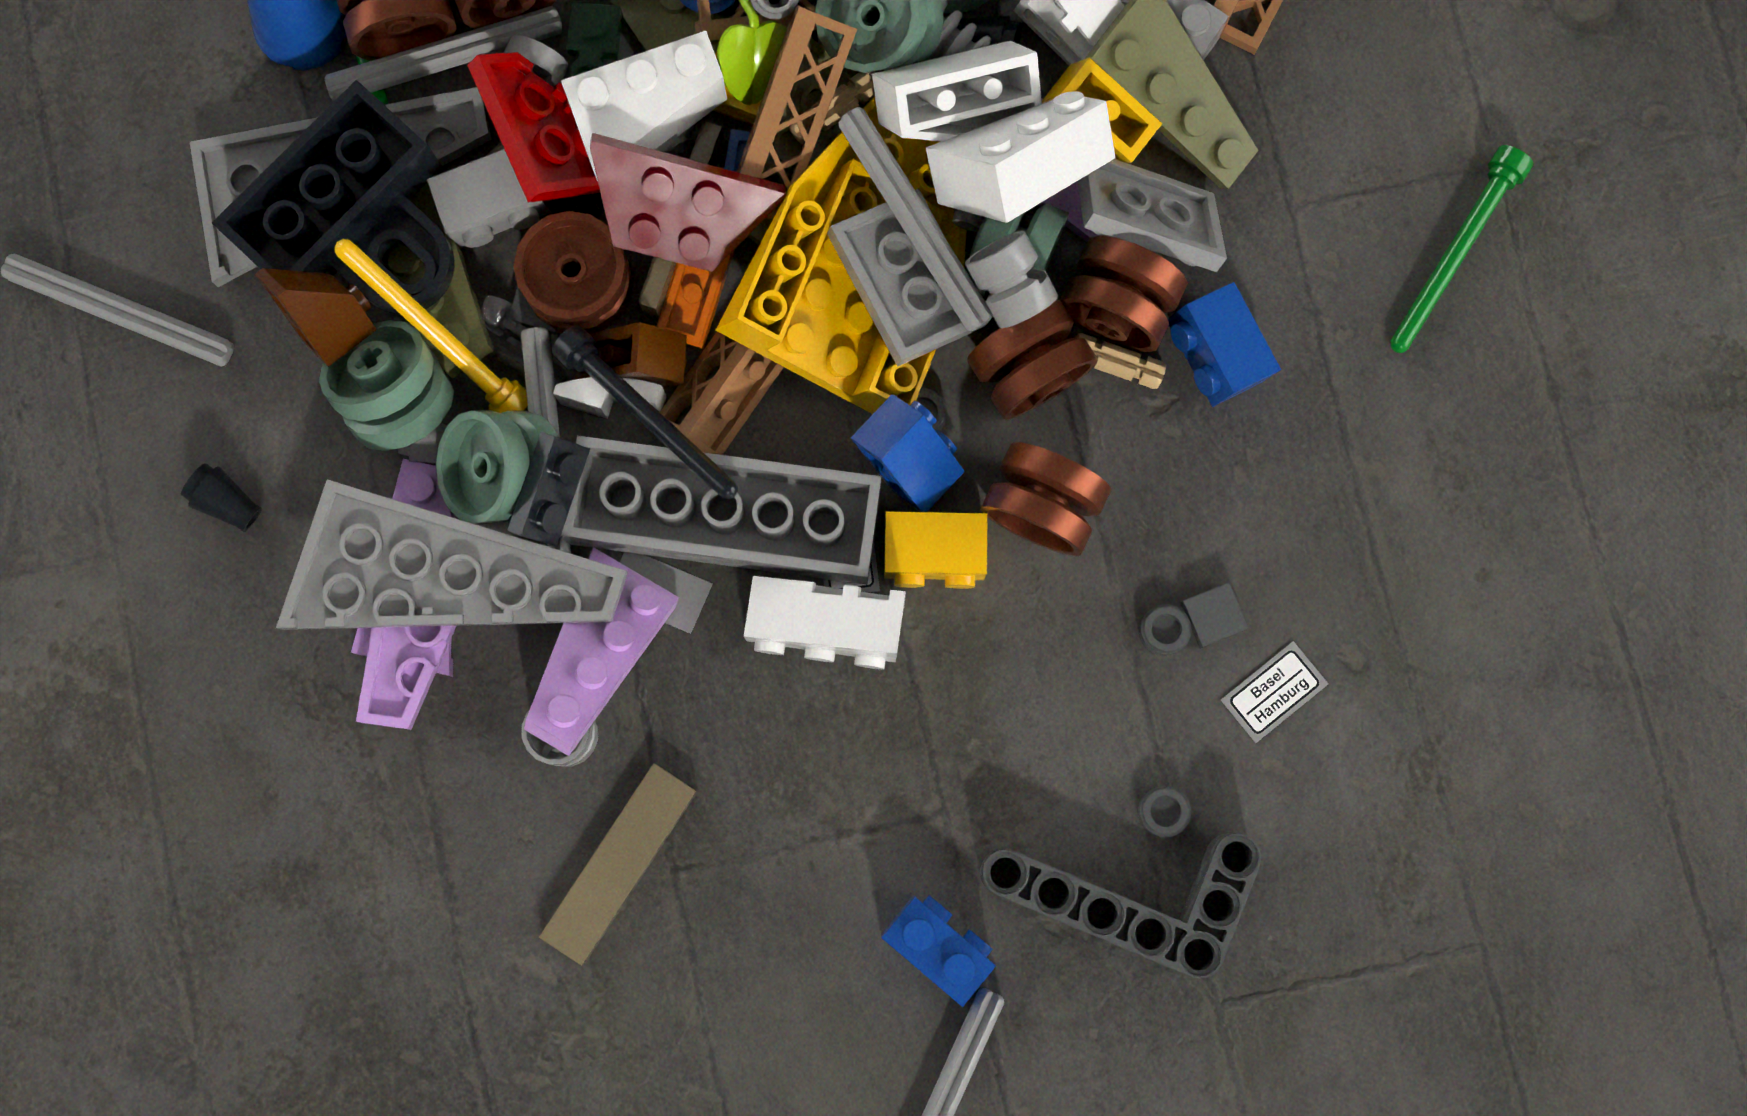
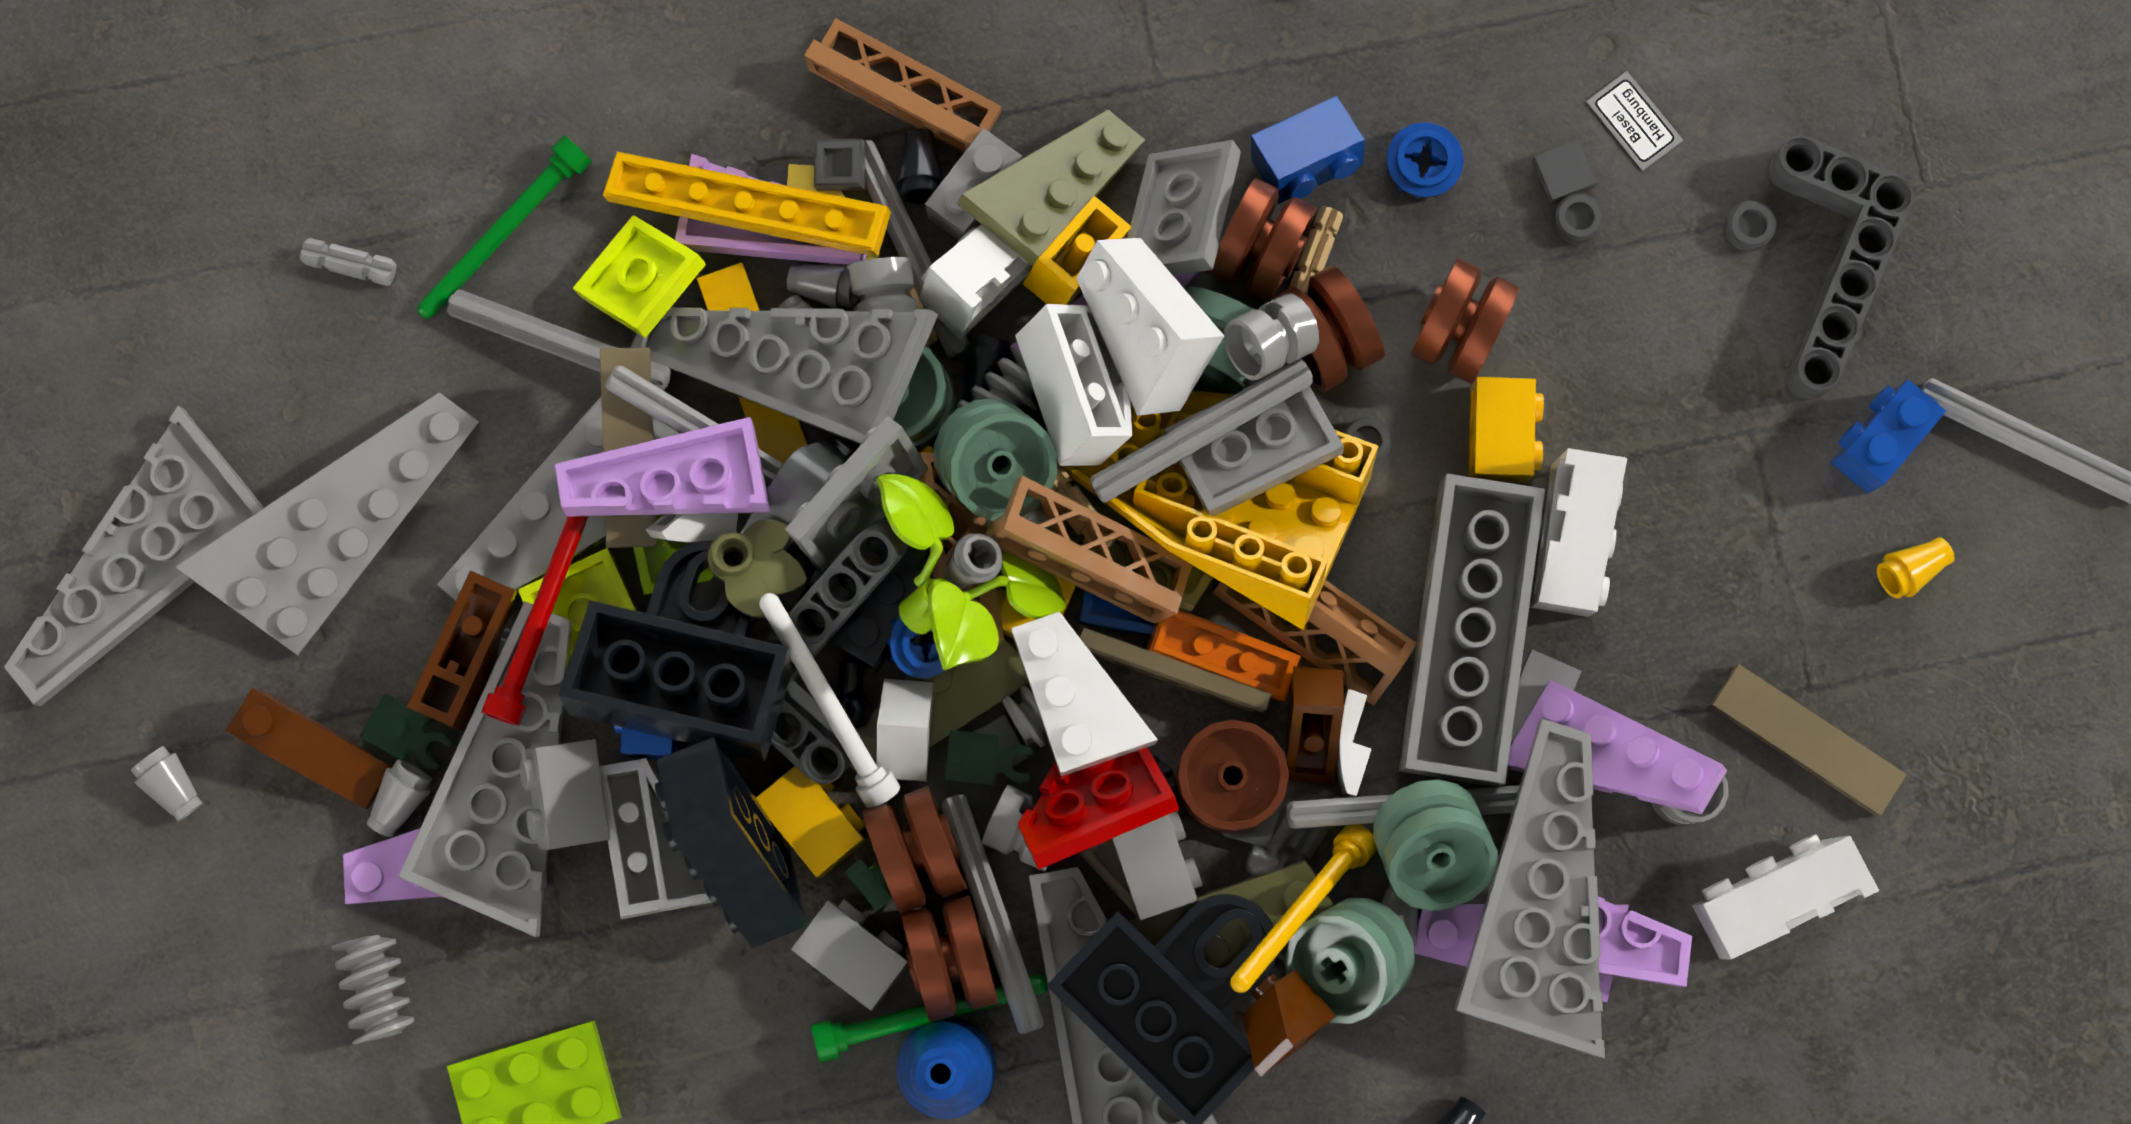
camera: 85 degrees left, 0 degrees up
black plate [507,432,590,546] -> none
black piece [552,325,738,499] -> none
wing [590,133,786,272] -> none
blue brick [851,394,965,512] -> none
none -> blue gear [1386,122,1464,199]
none -> white wedge [1692,834,1879,959]
none -> yellow cone [1877,537,1955,599]

